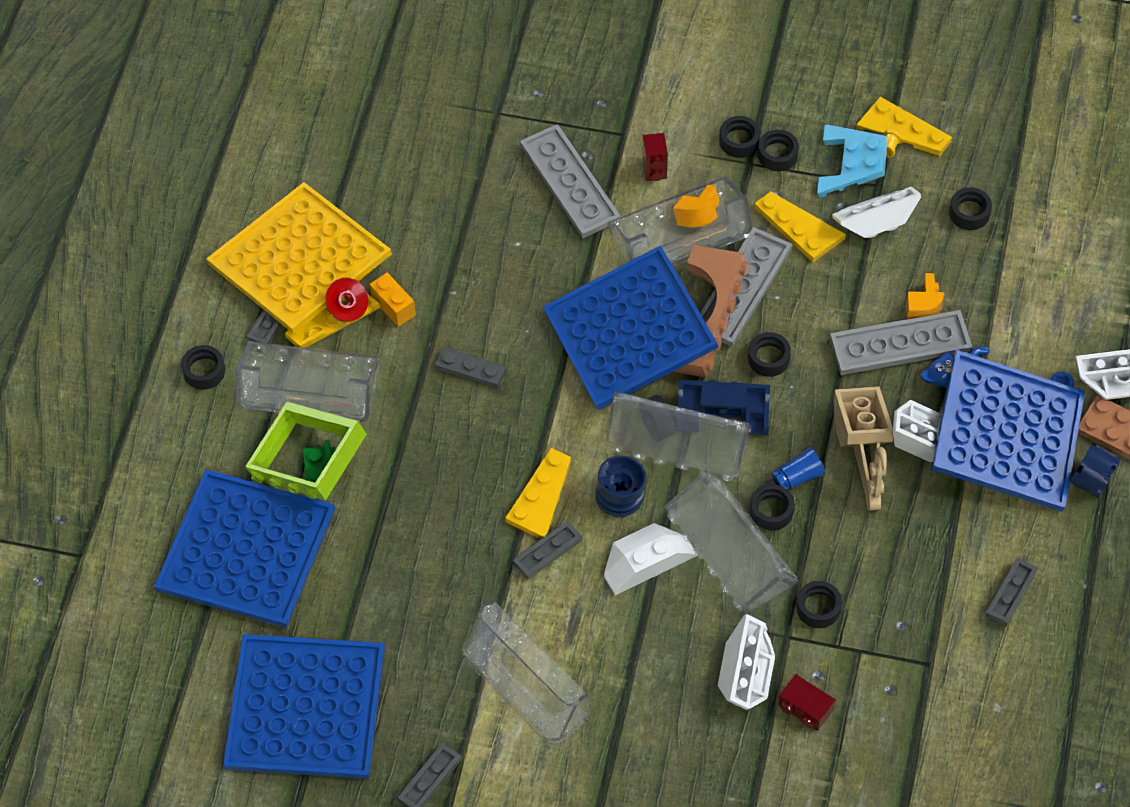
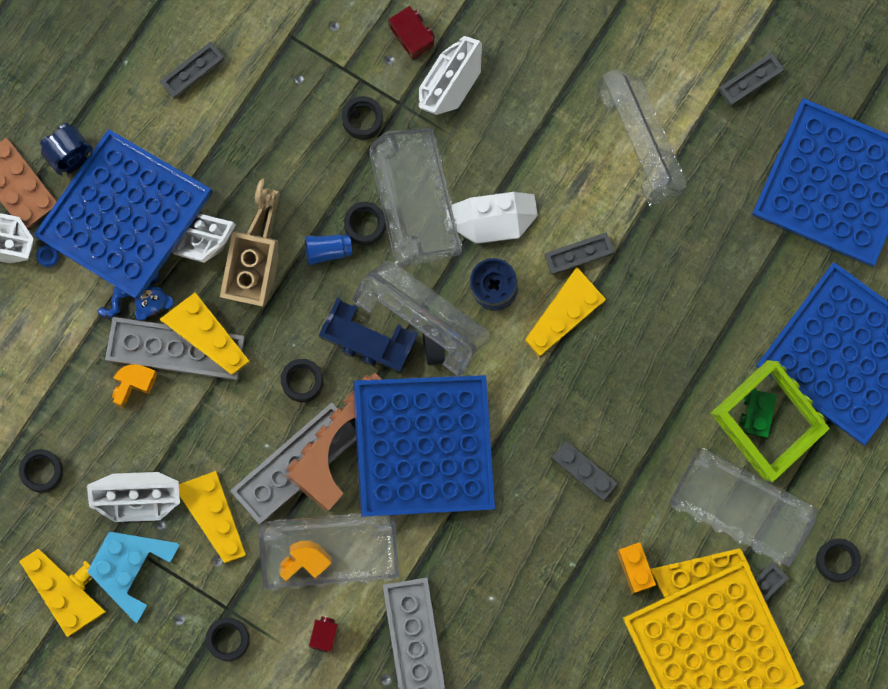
camera: 165 degrees left, 20 degrees up
red dish [325,278,368,322] -> none
black tyre [758,129,799,171] -> none
none -> yellow wing [160,293,250,376]

